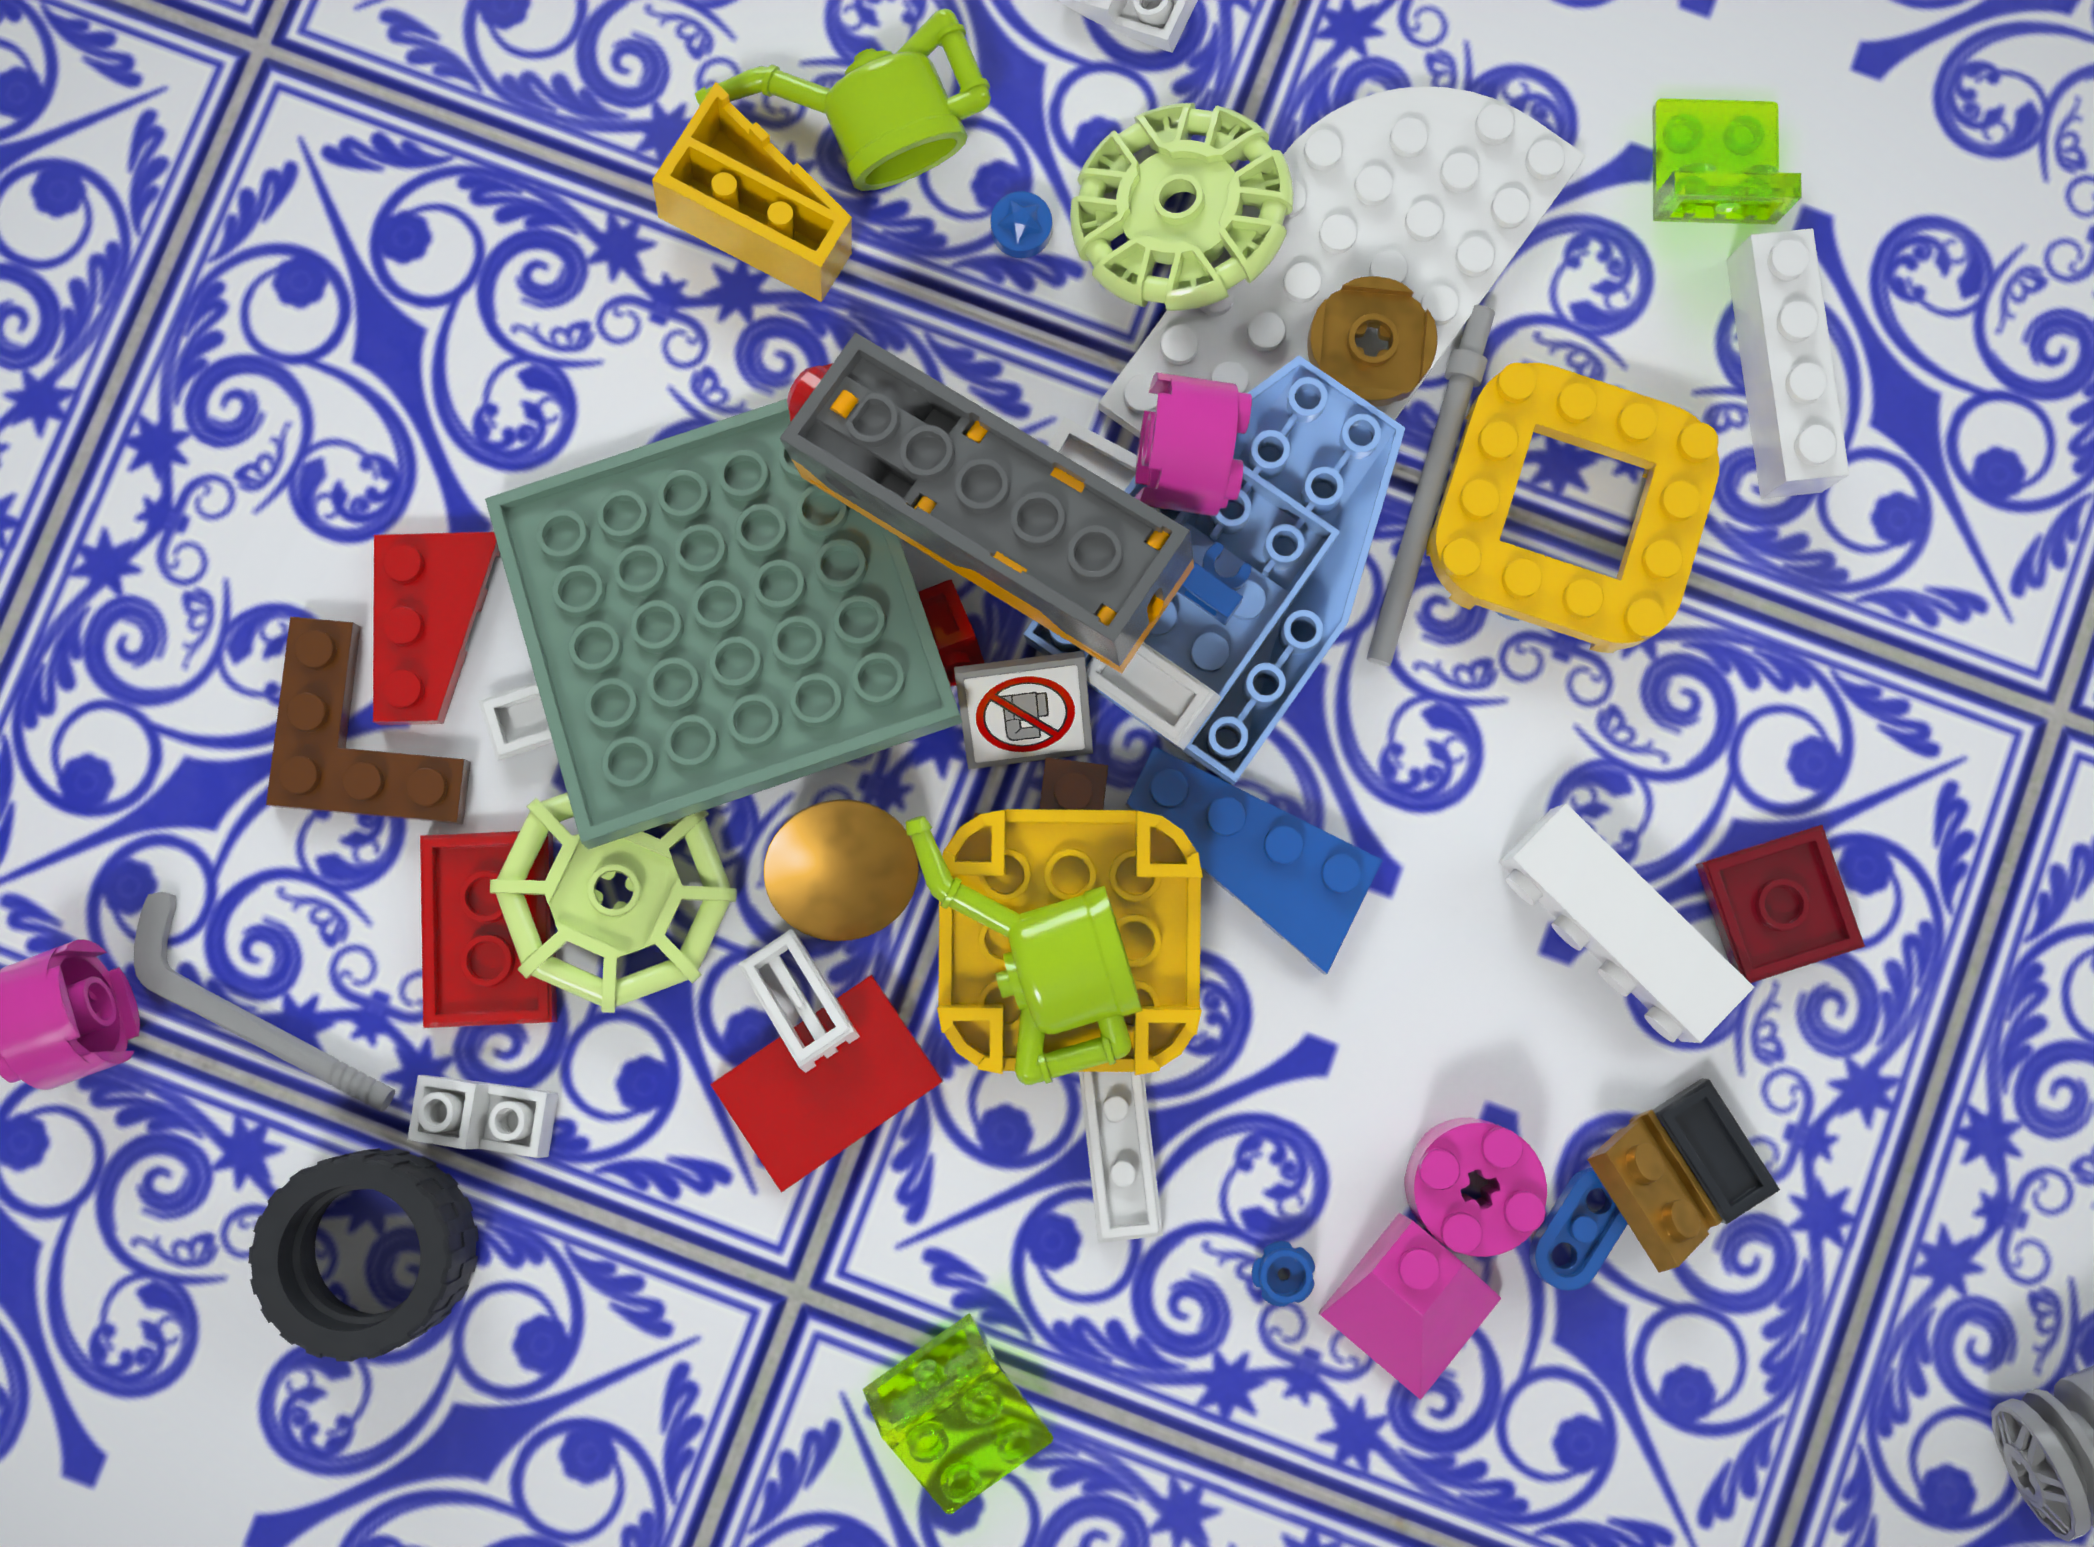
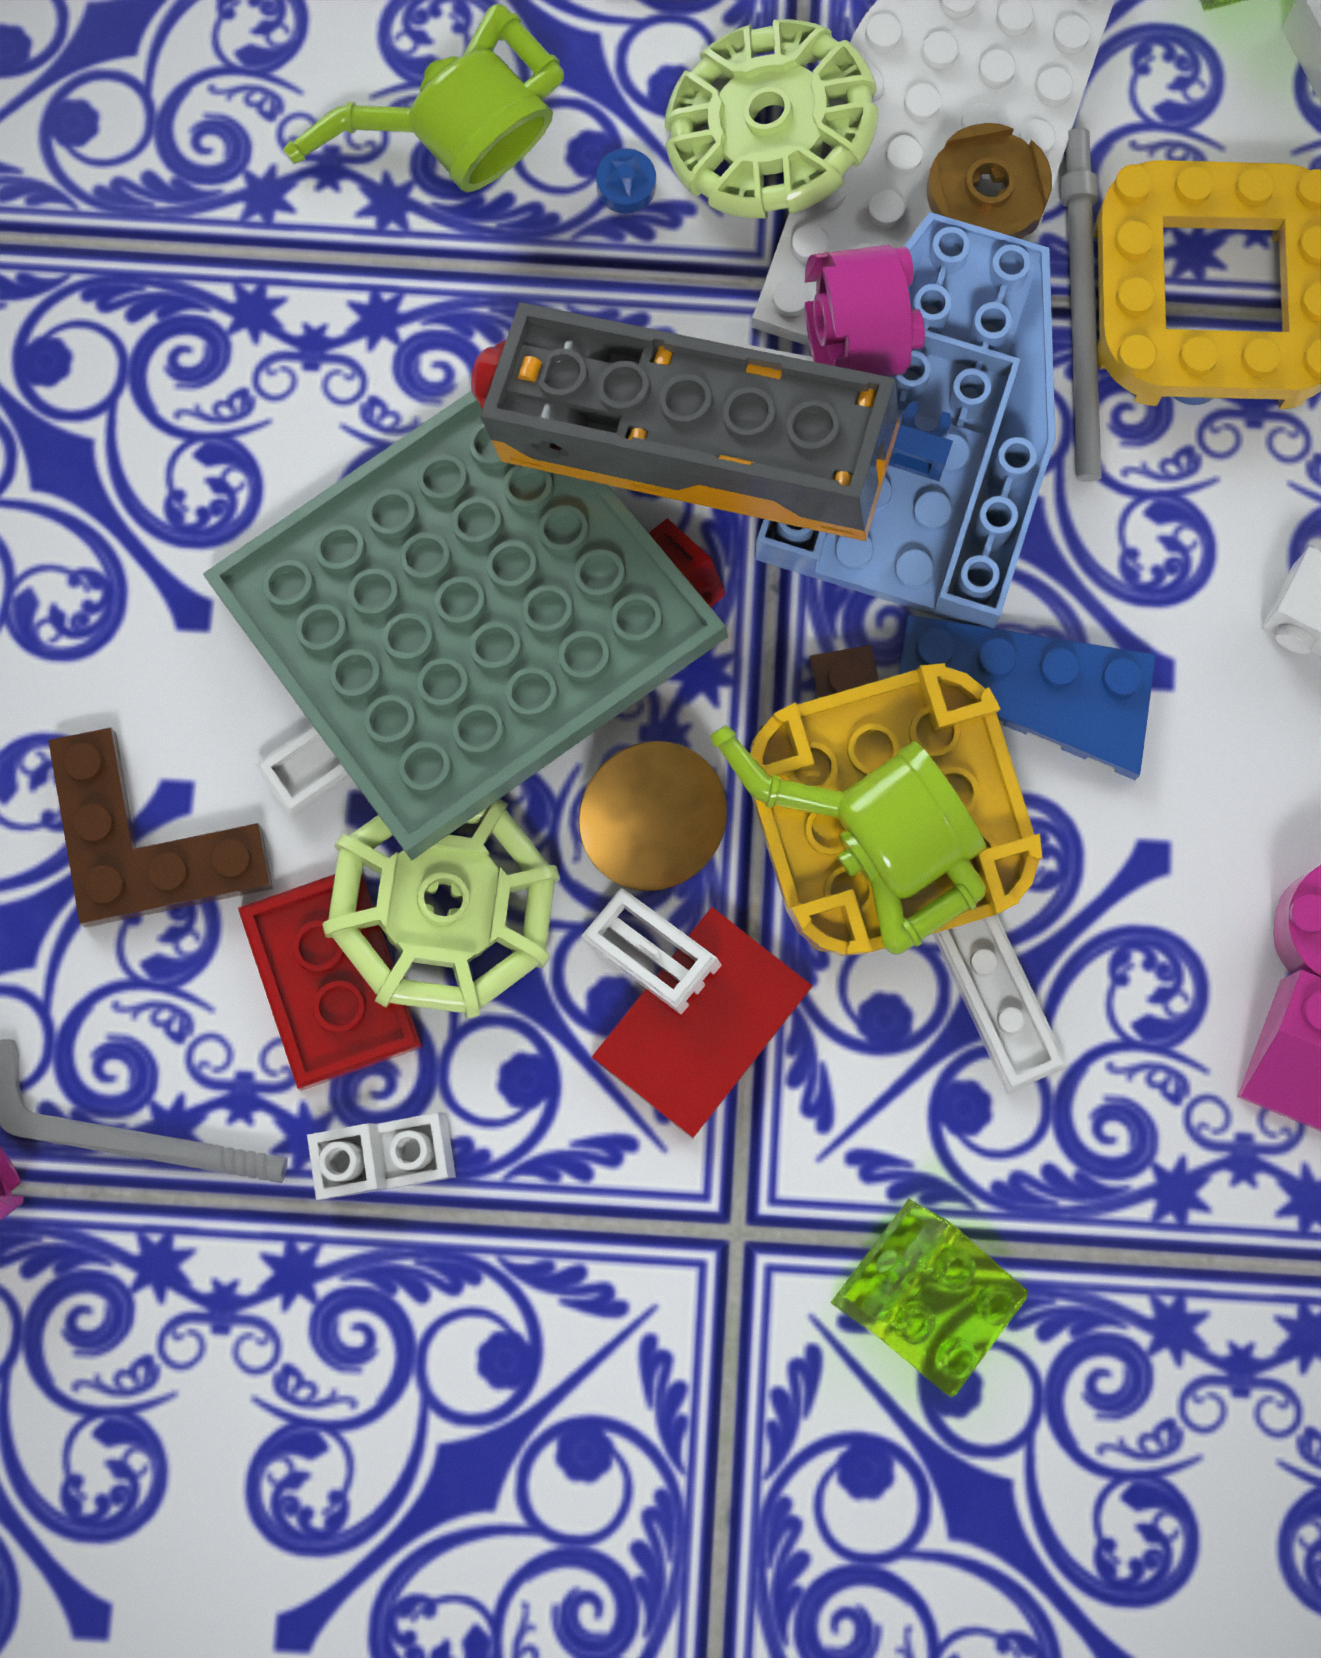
camera: 15 degrees left, 5 degrees down
black tyre [248,1148,479,1362] -> none
red wing [373,532,500,725] -> none
yellow wedge [652,82,852,302] -> none
piece [954,651,1093,769] -> none
white tile [1086,642,1222,750] -> none
blue plate [1251,1241,1315,1307] -> none

